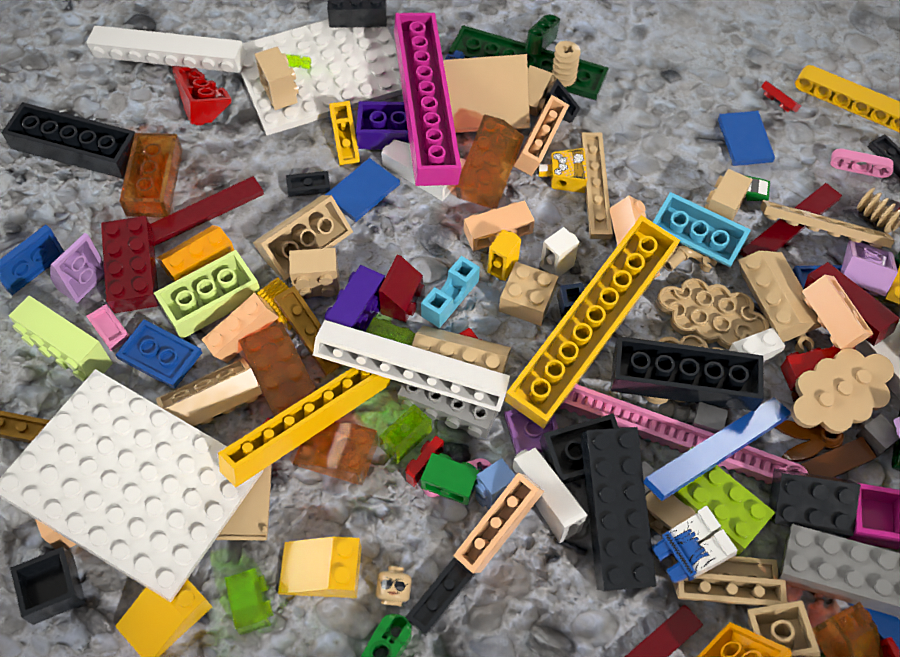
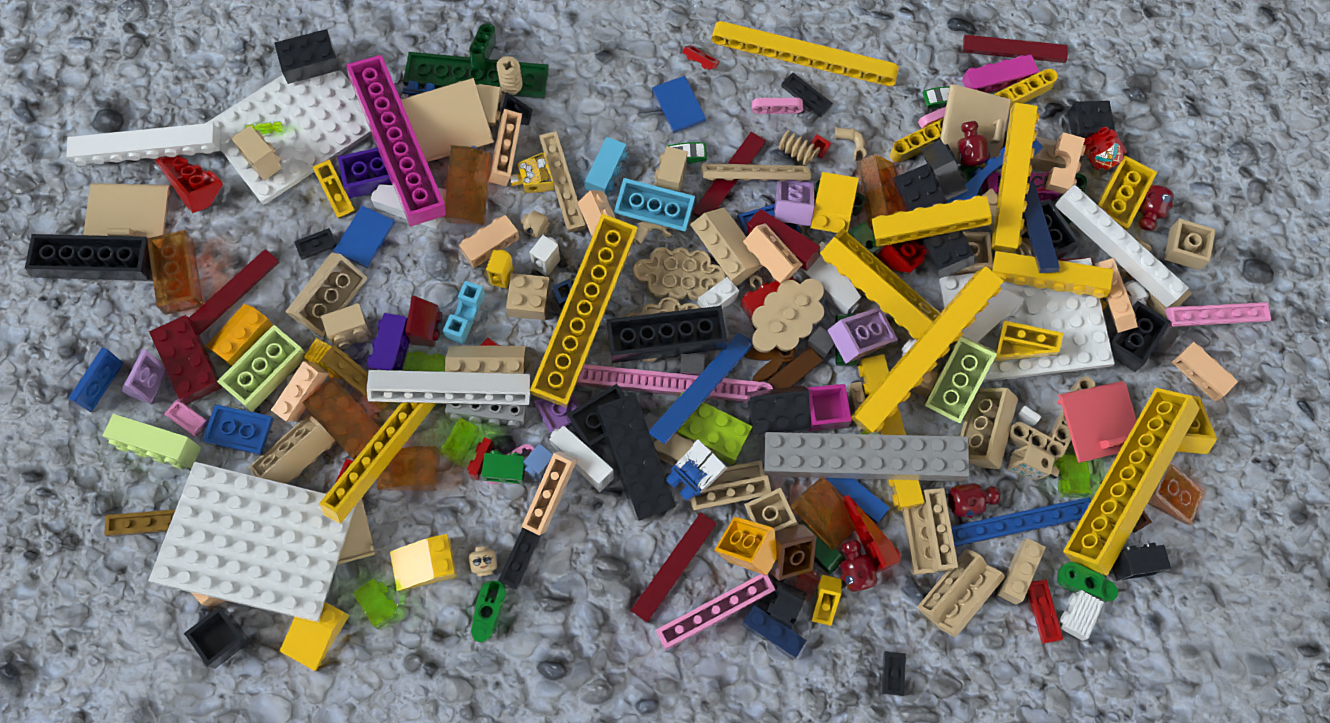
camera: 20 degrees left, 10 degrees up
none -> tan container [83,183,171,247]
none -> tan head [521,211,550,238]
none -> medium azure brick [585,137,628,195]

